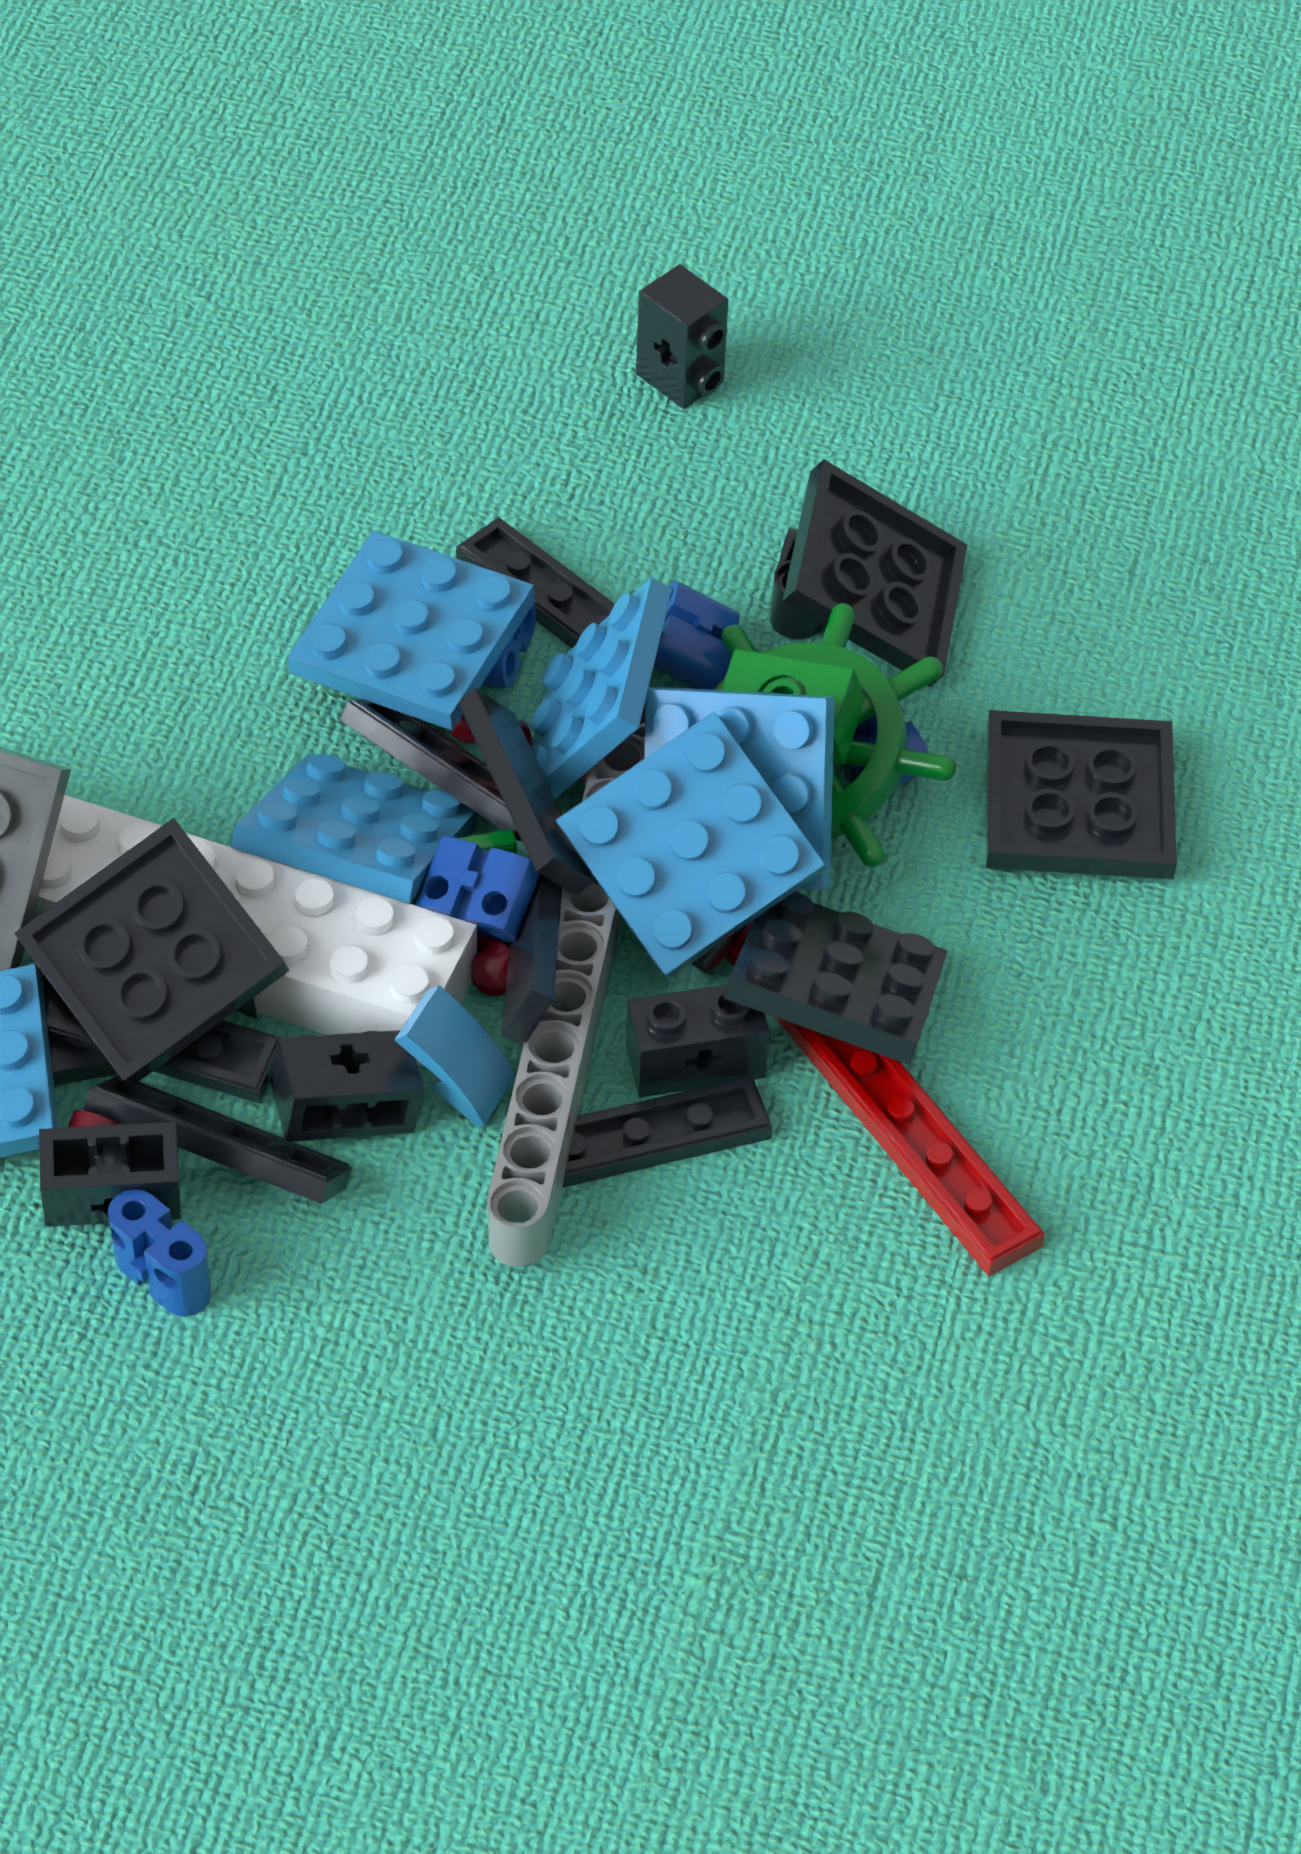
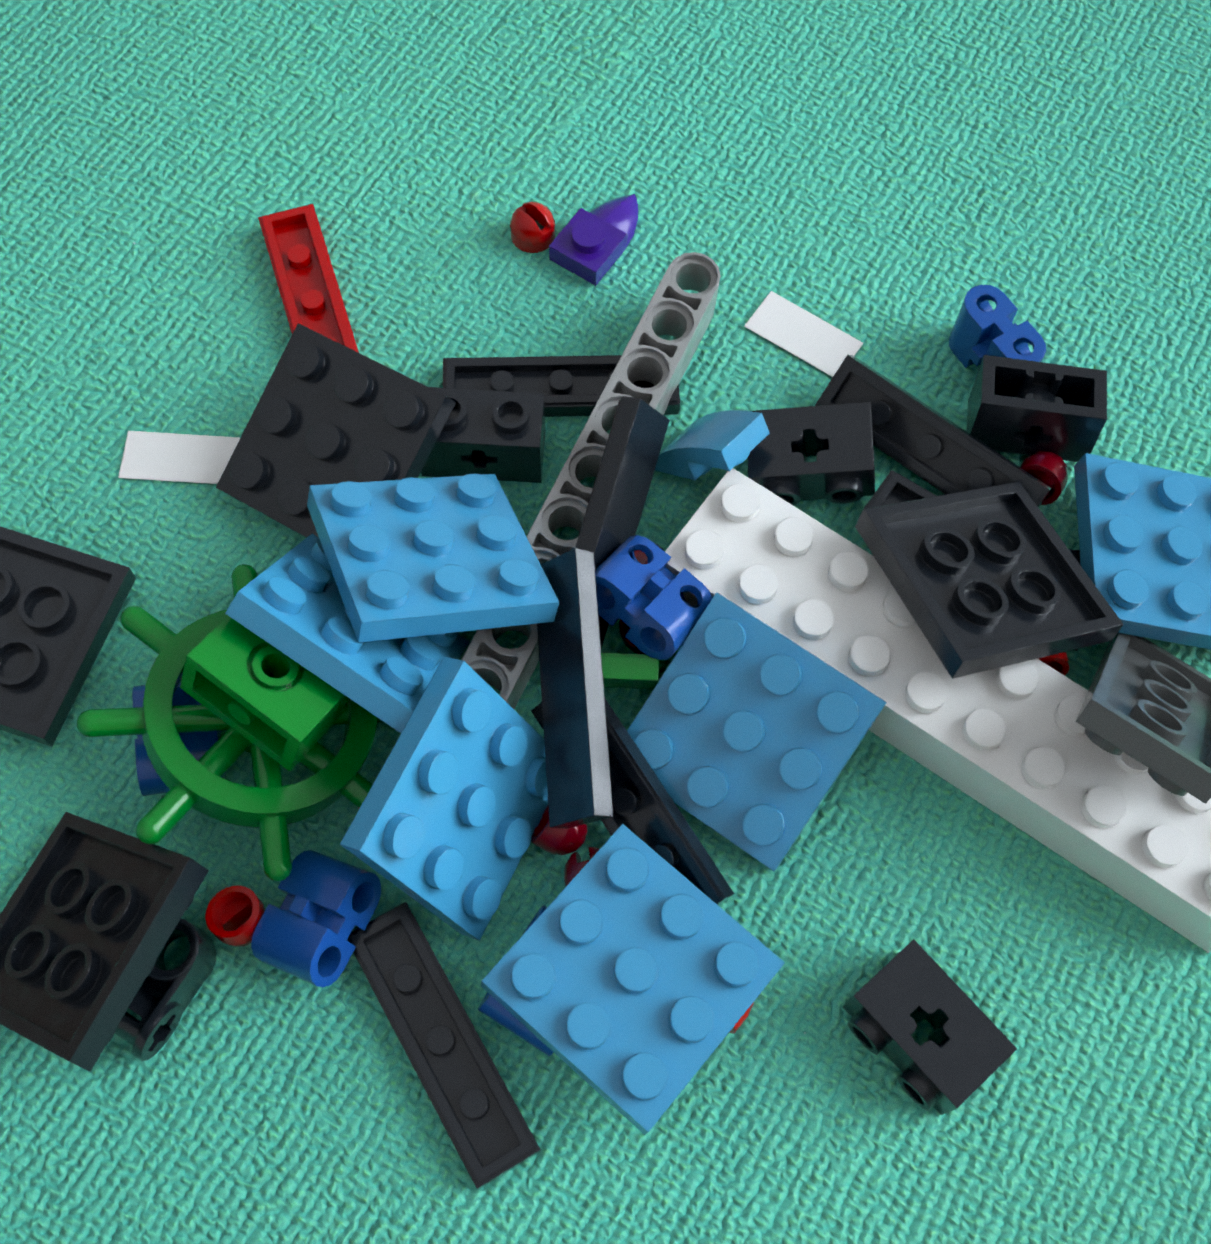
camera: 165 degrees left, 15 degrees up
none -> white sticker [118,431,240,484]
none -> red hinge [205,885,265,947]
none -> red hinge [510,202,555,253]
none -> dark purple plate [549,194,638,286]
none -> white sticker [744,291,863,377]
none -> black brick [843,939,1017,1115]

